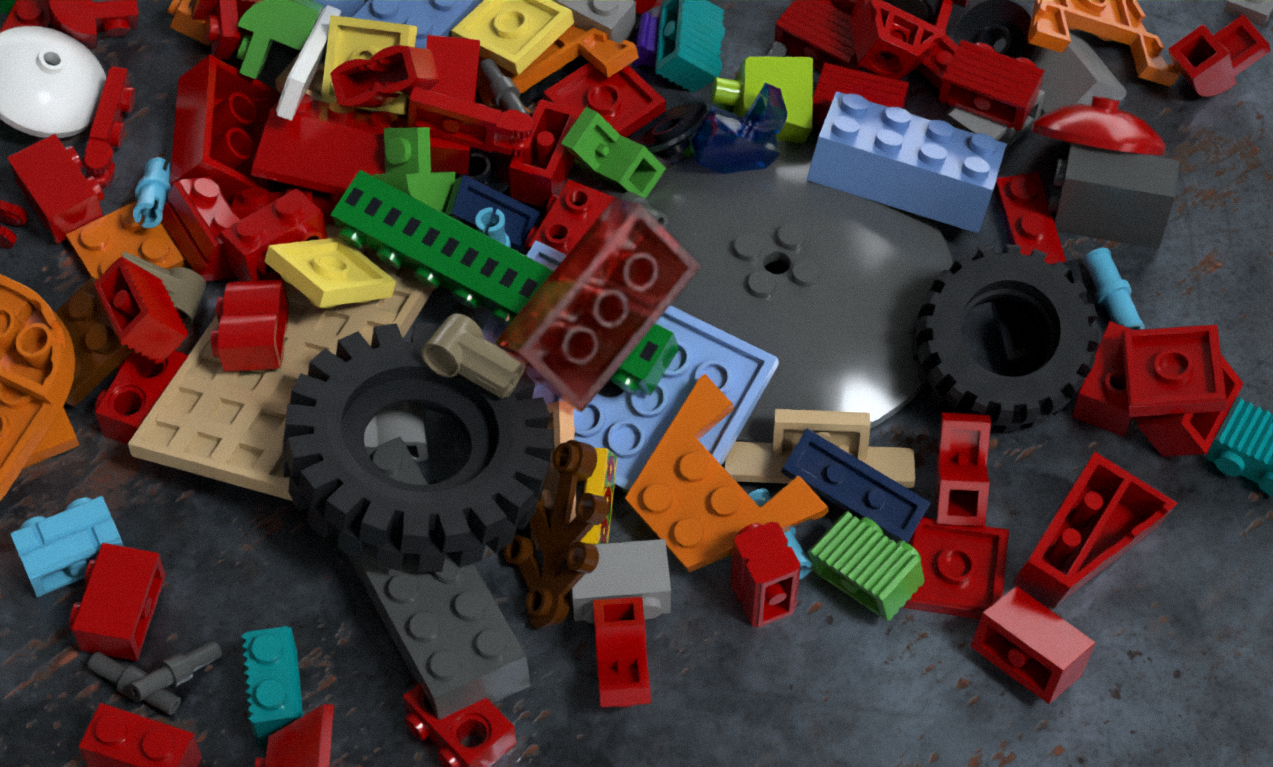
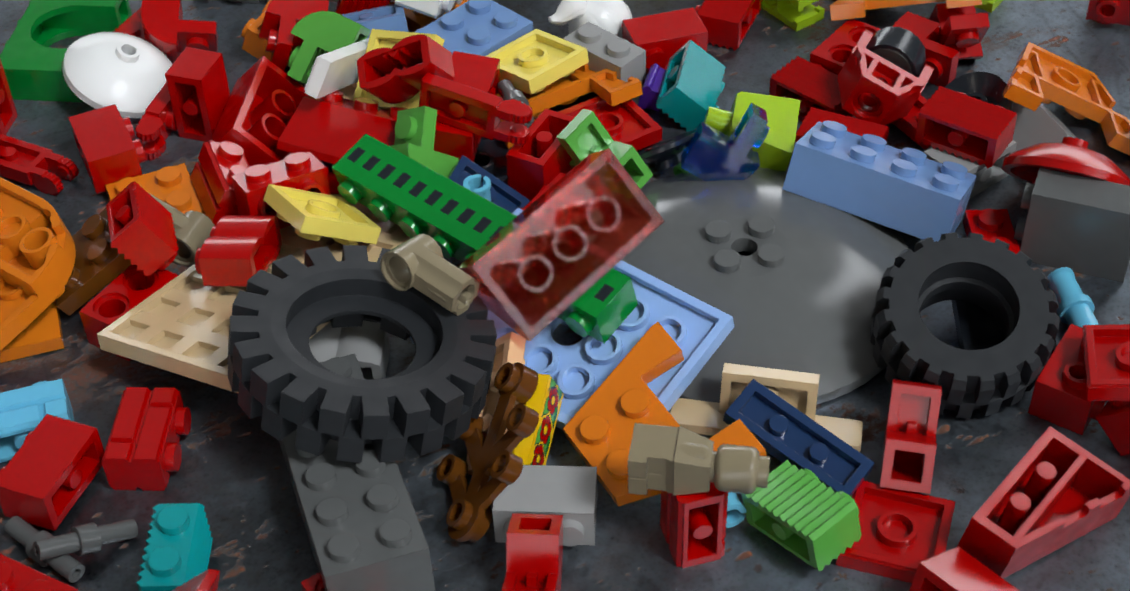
camera: 10 degrees right, 15 degrees down
medium azure pin [133,157,171,228] -> none
none -> red brick [101,387,191,491]
none -> red brick [165,47,230,142]
none -> dark tan piece [628,423,770,496]

